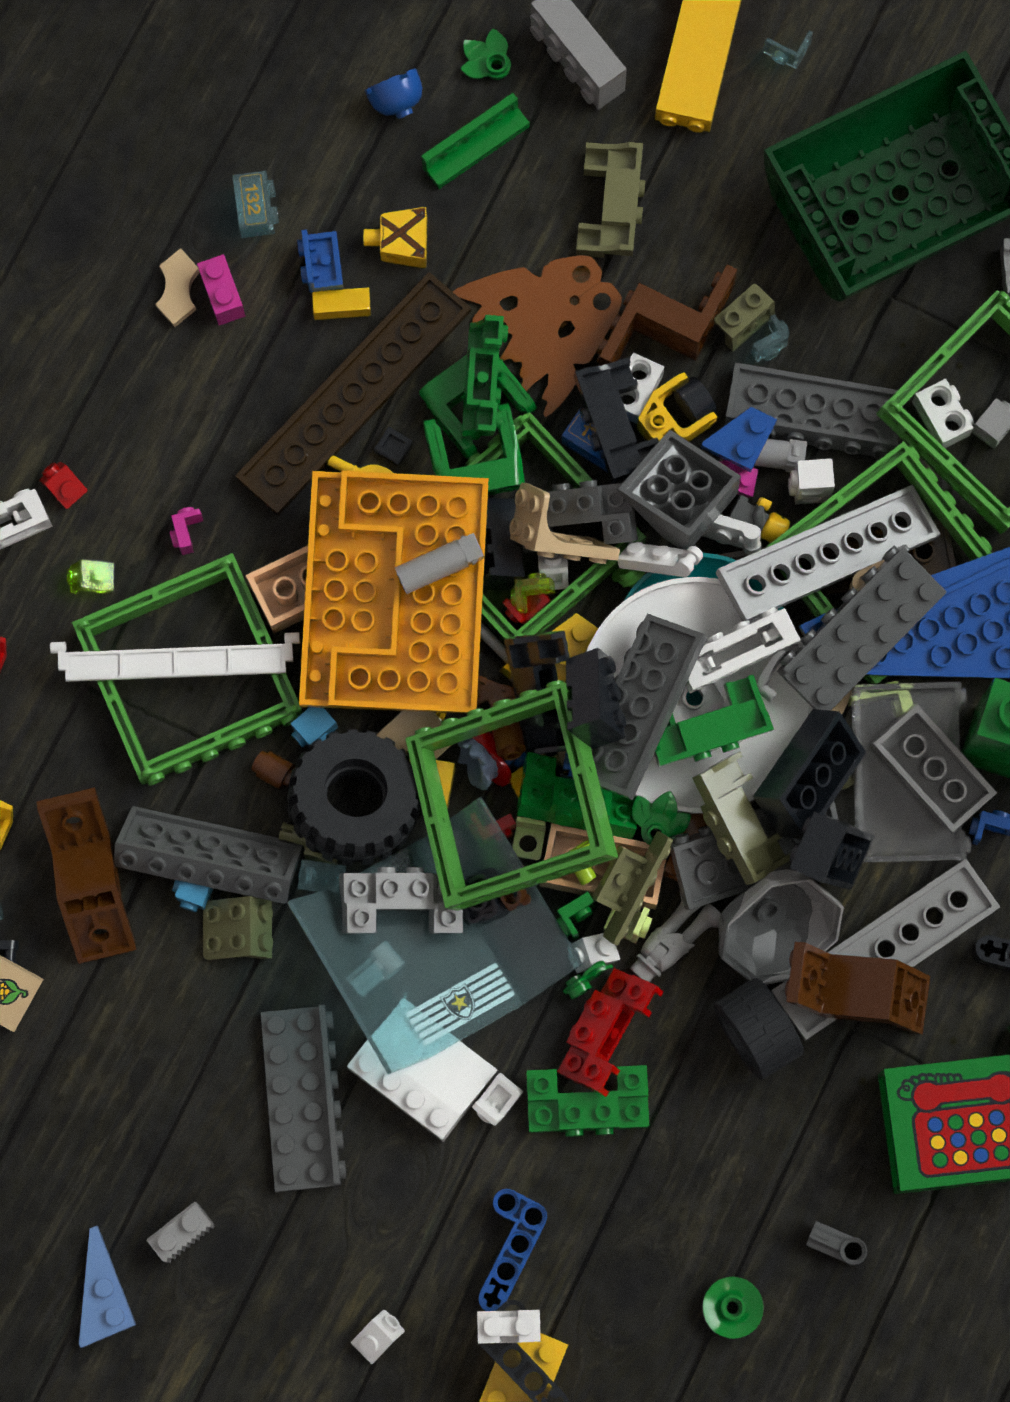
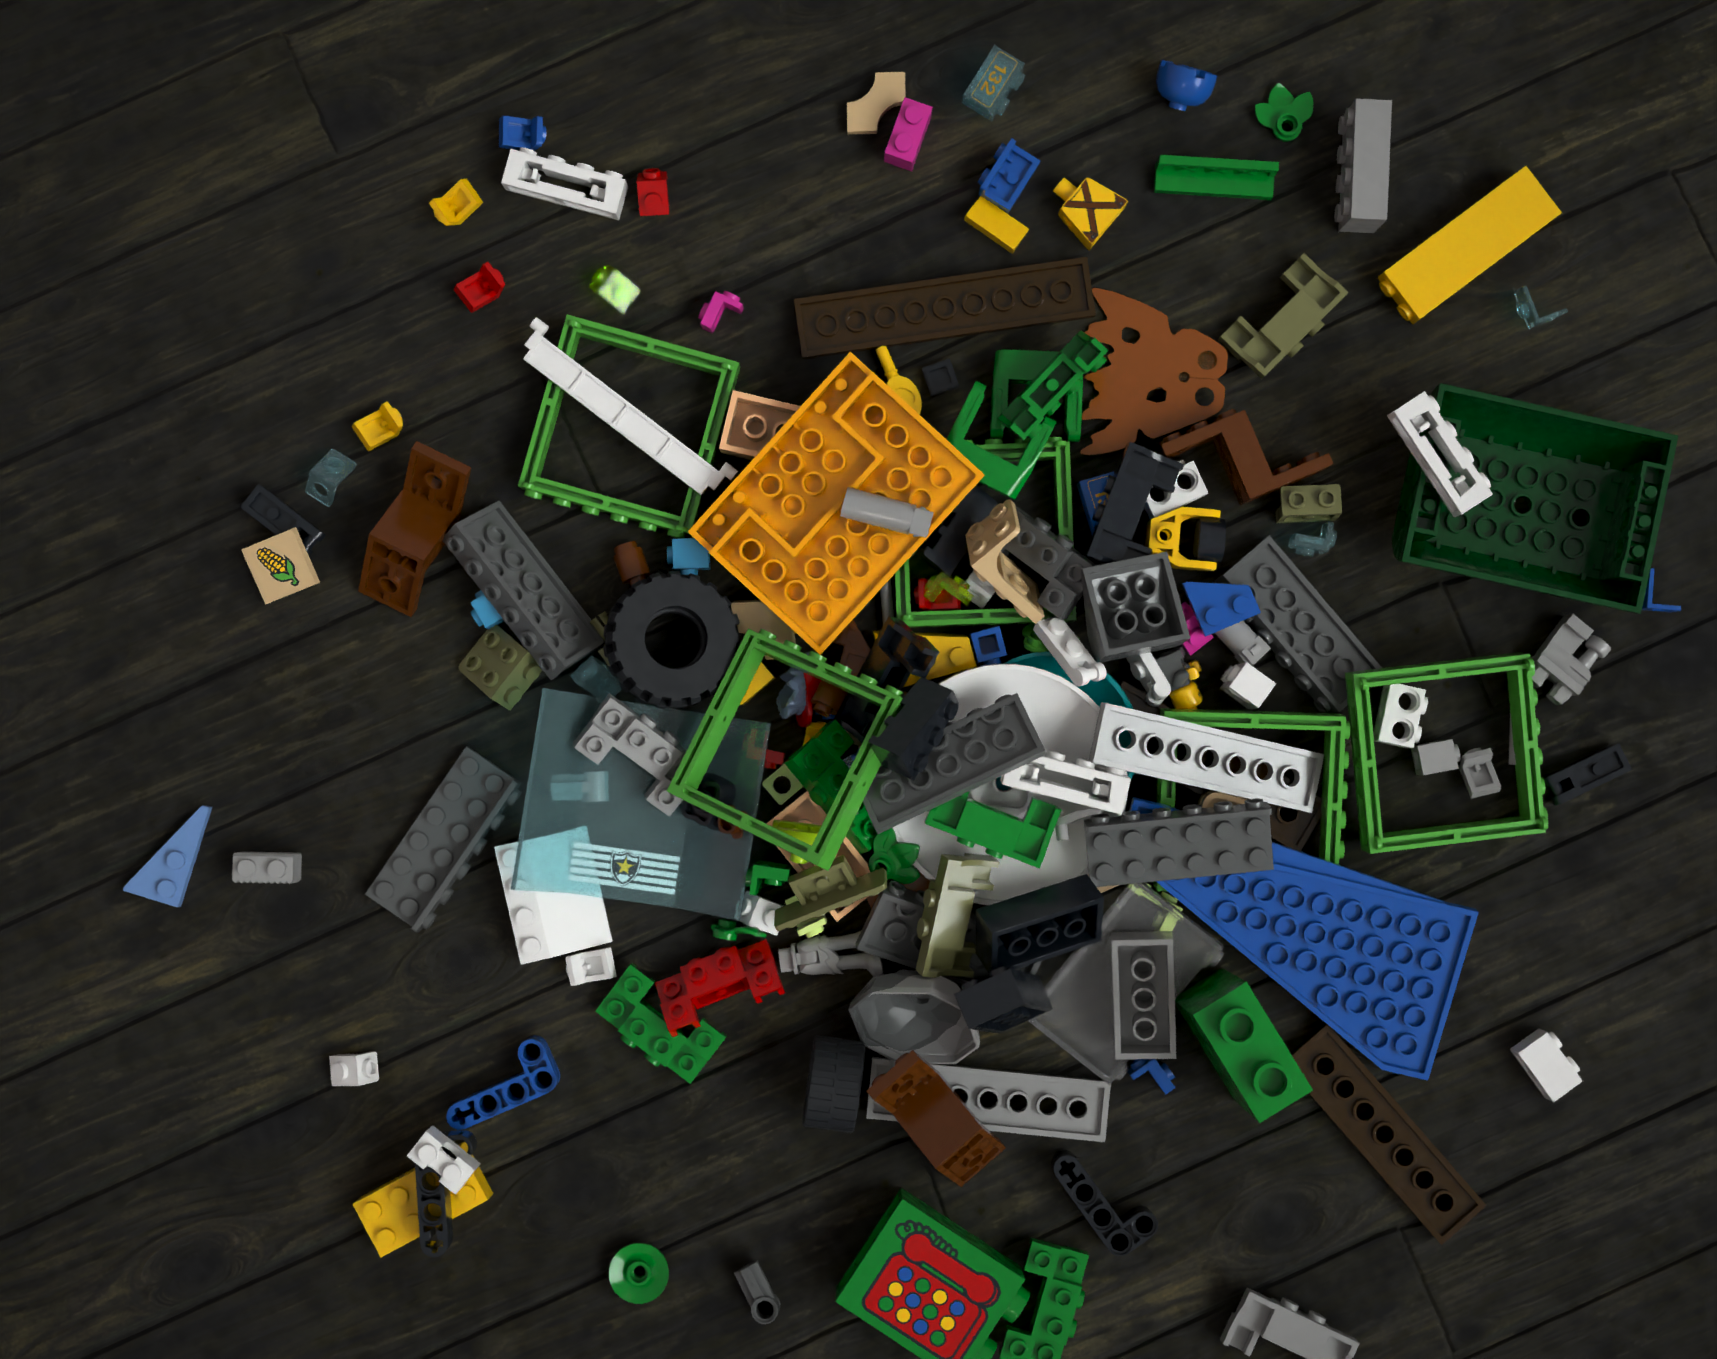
camera: 35 degrees right, 10 degrees up
none -> blue brick [969,626,1007,665]
none -> white brick [1387,391,1493,517]

